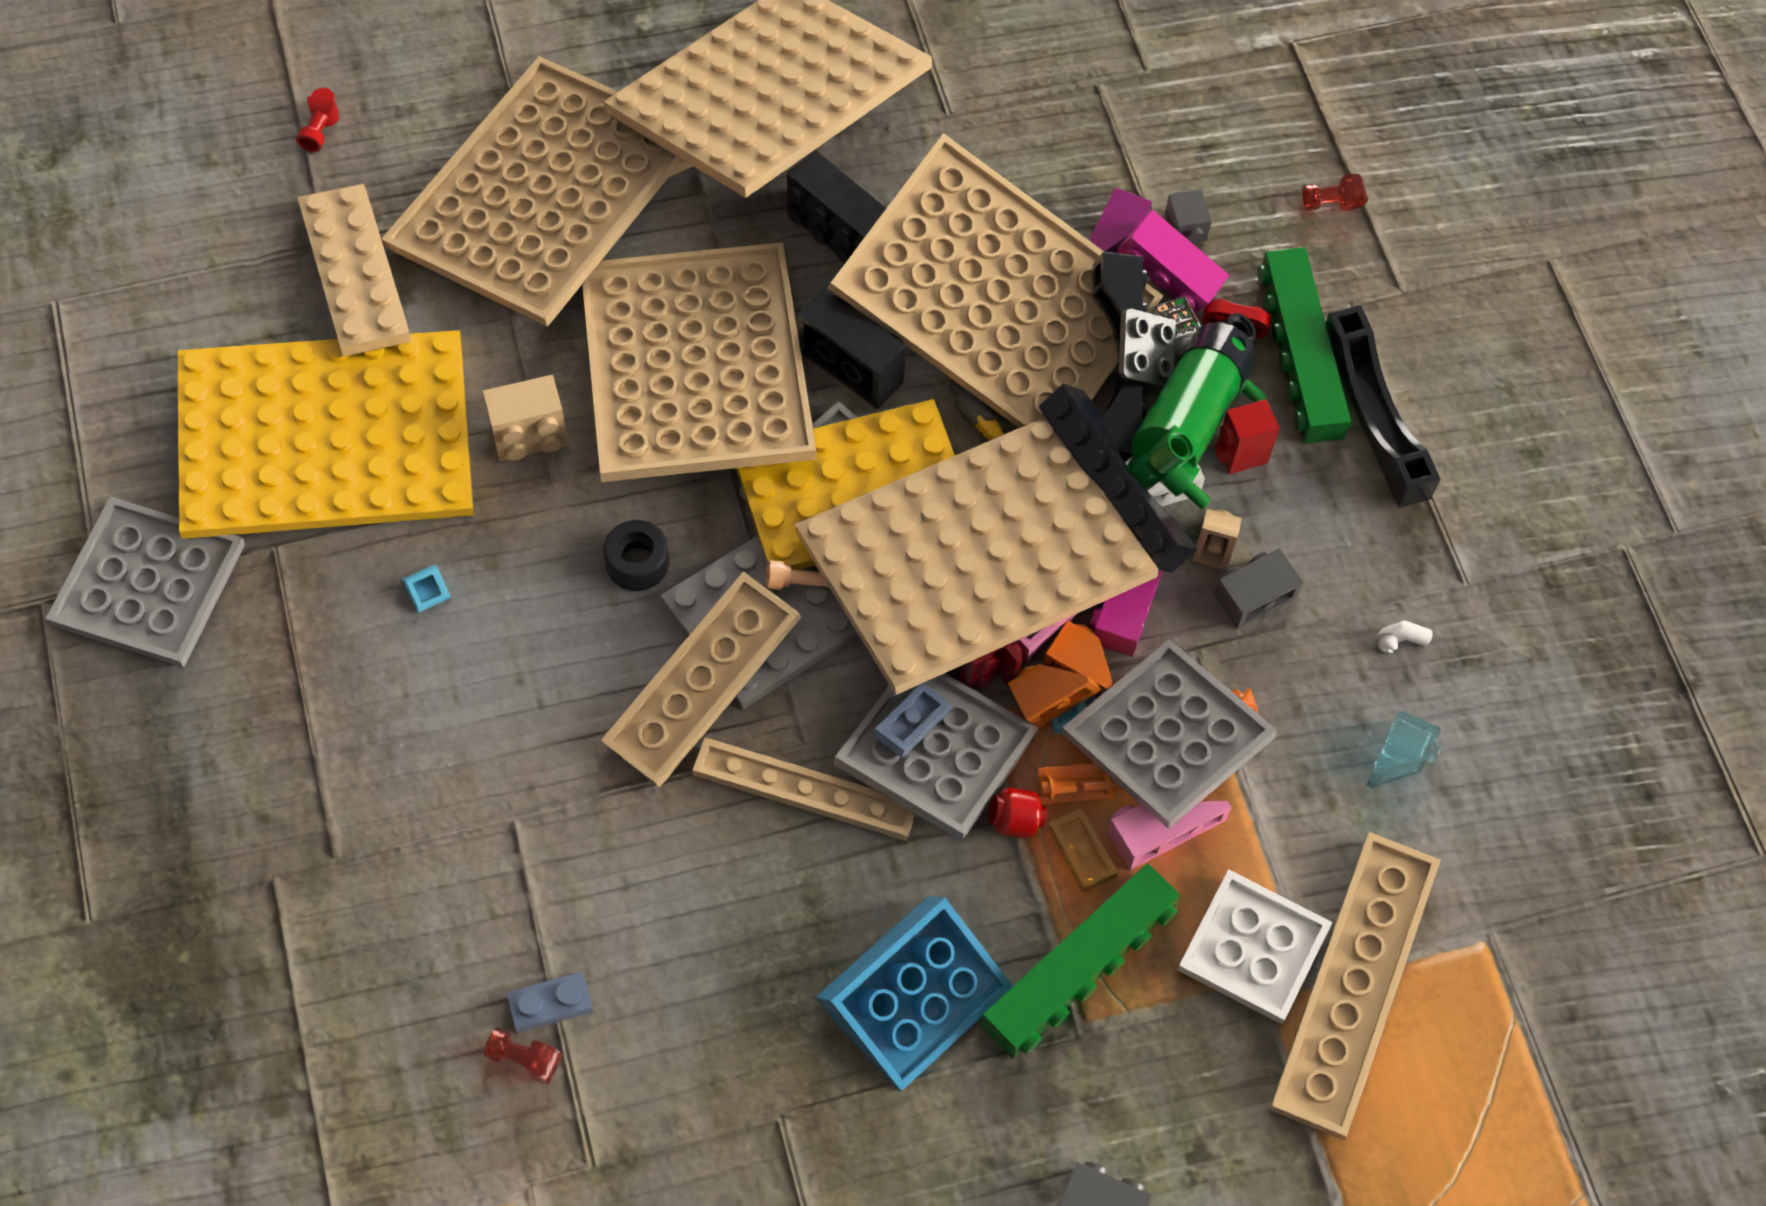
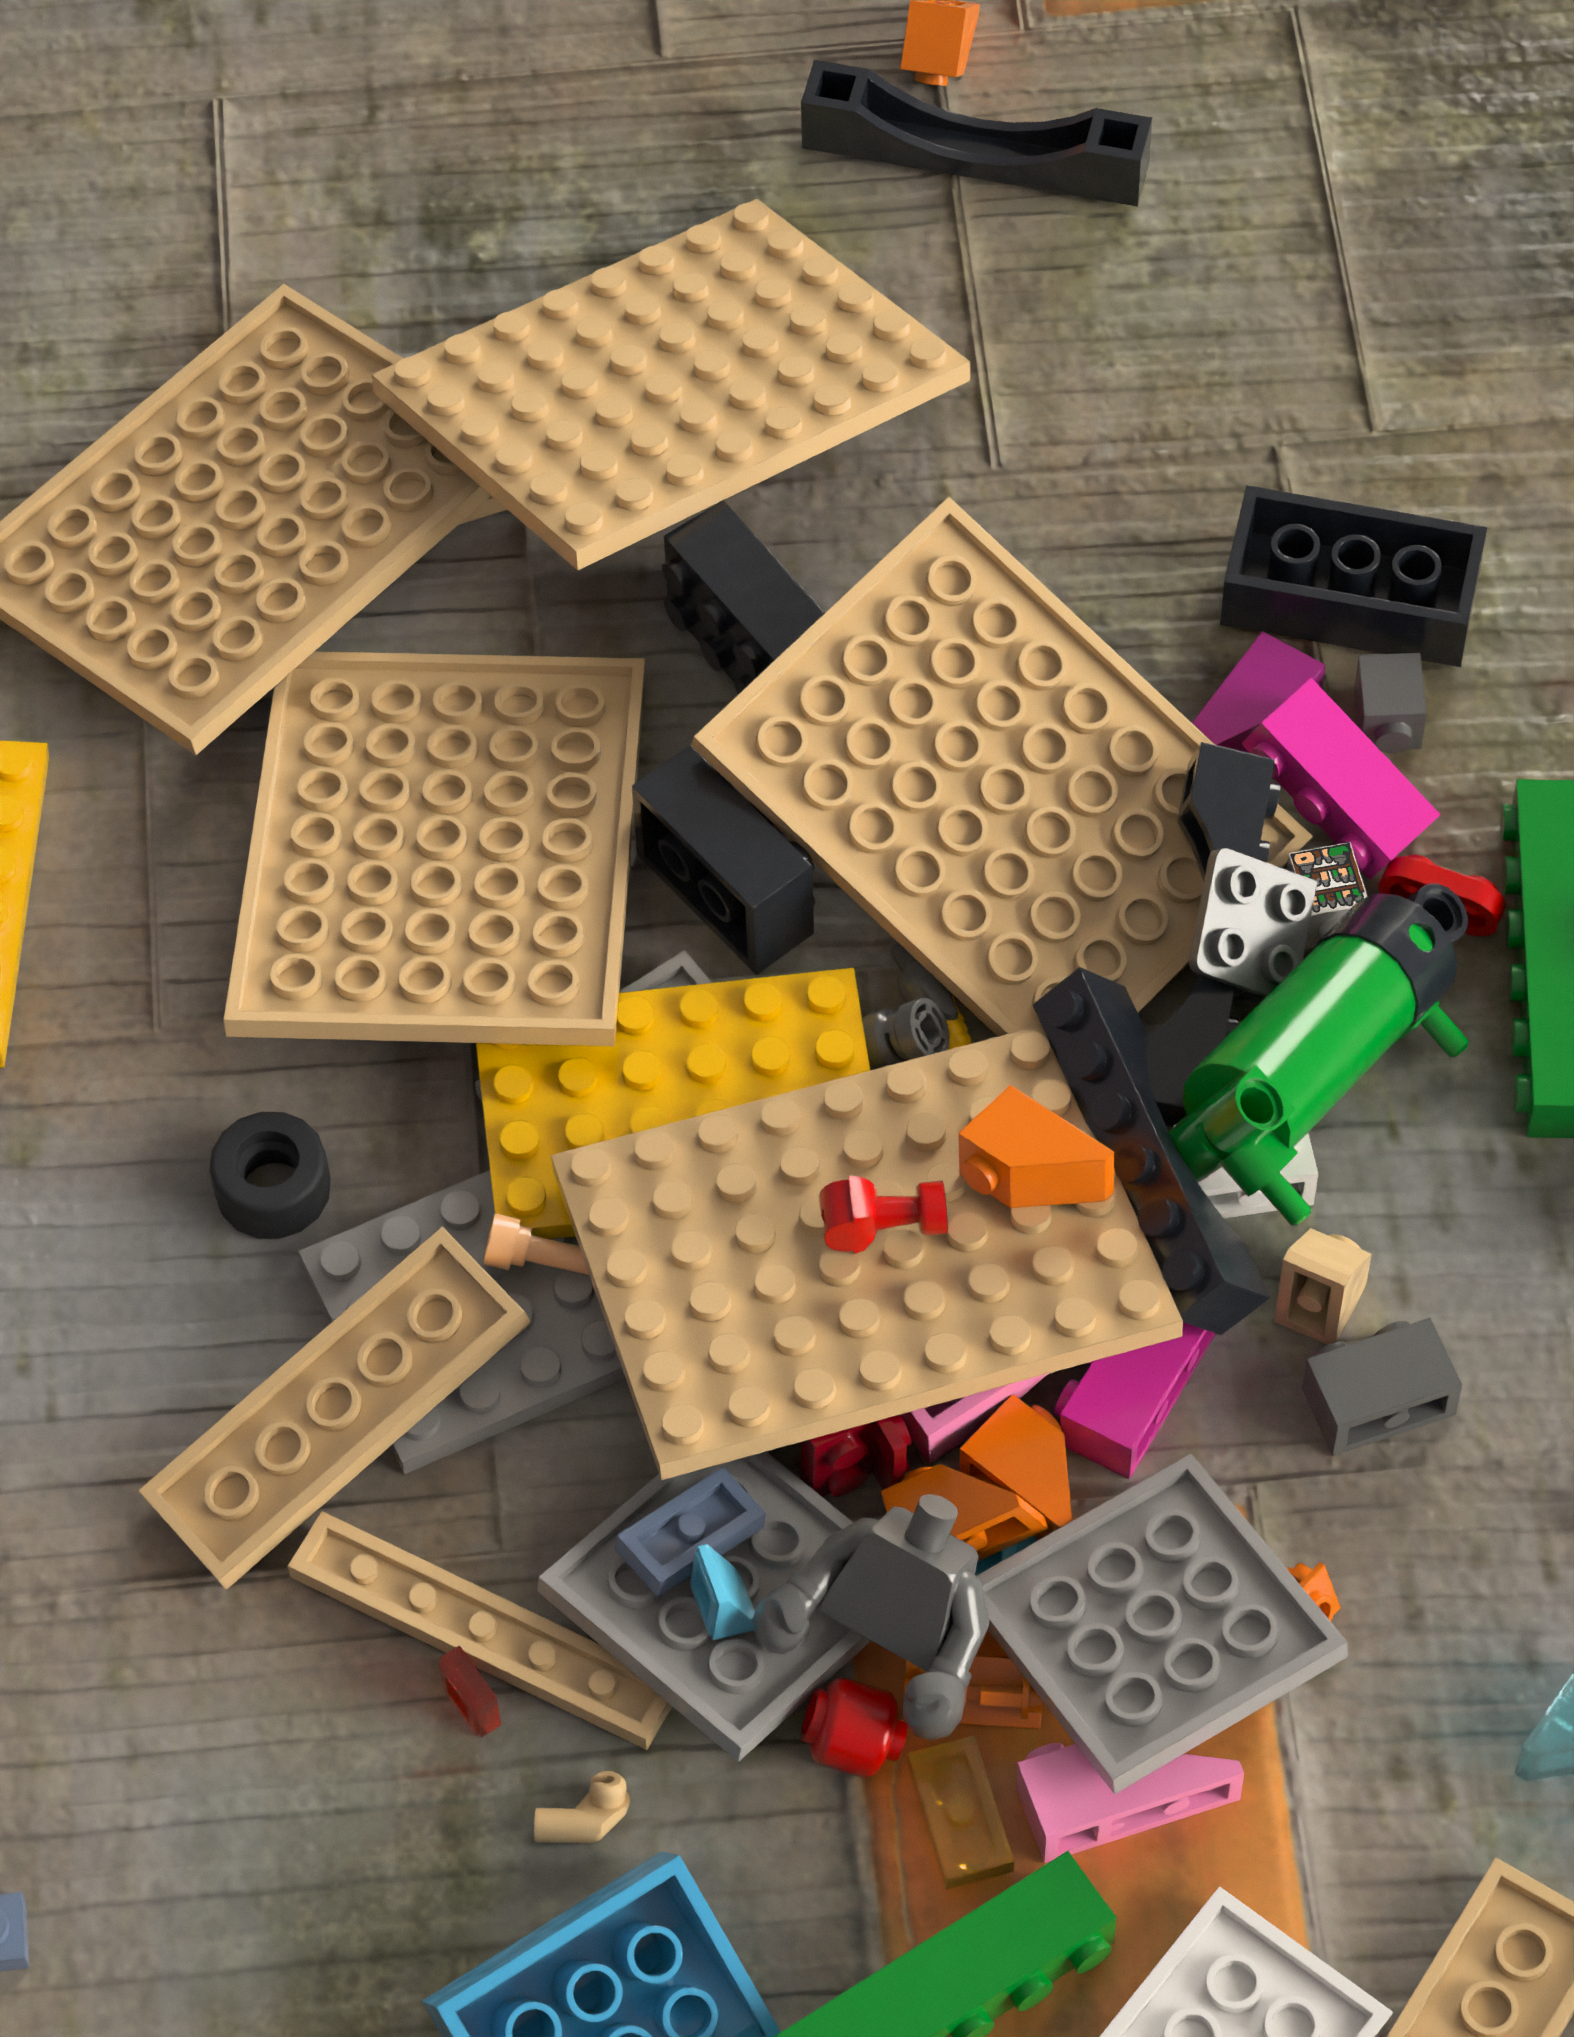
camera: 15 degrees right, 5 degrees down
tan brick [483,375,569,462] -> none
red brick [1215,399,1280,474] -> none
none -> clear red tile [439,1645,501,1738]
none -> tan arm [534,1771,630,1844]
none -> medium azure slope [690,1544,755,1640]
none -> dark grey torso [752,1494,989,1741]
none -> red leg [819,1176,948,1254]
none -> dark grey wheel [862,998,950,1069]
none -> orange slope [958,1085,1114,1208]
none -> black brick [1220,485,1487,667]

